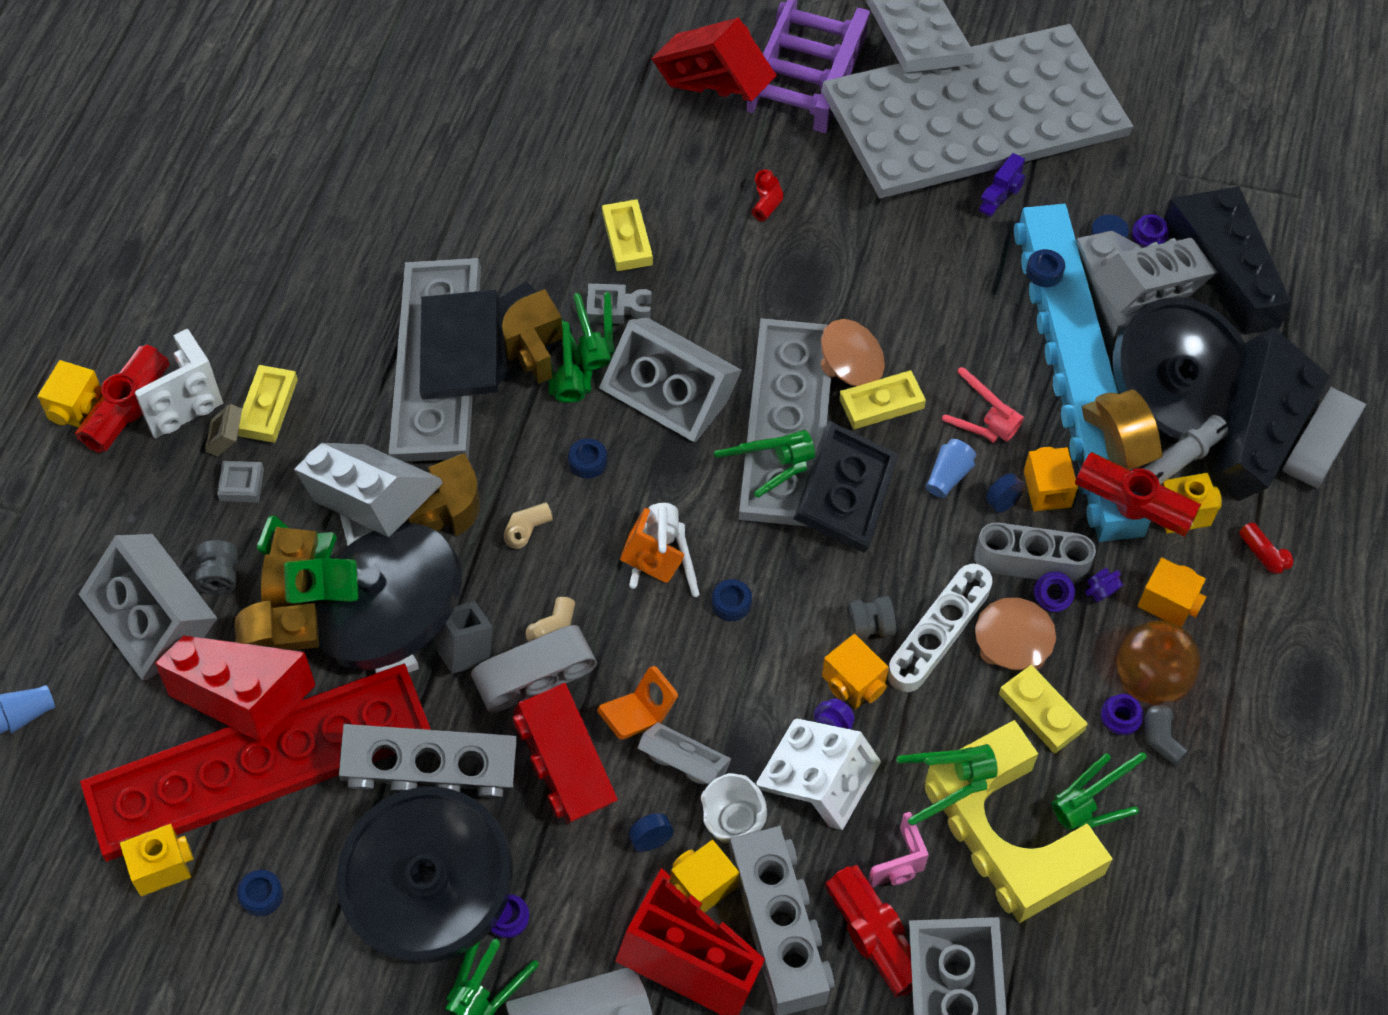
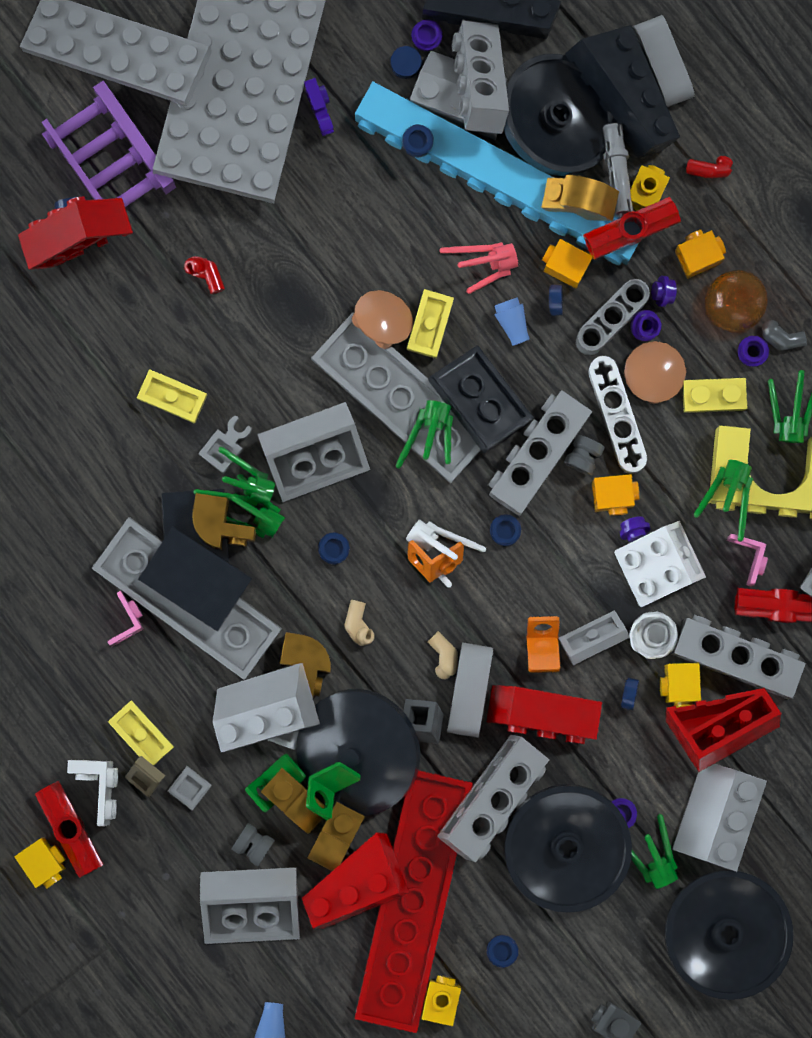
camera: 60 degrees left, 25 degrees up
none -> bright pink bracket [107,591,144,647]
none -> light grey brick [488,390,592,517]

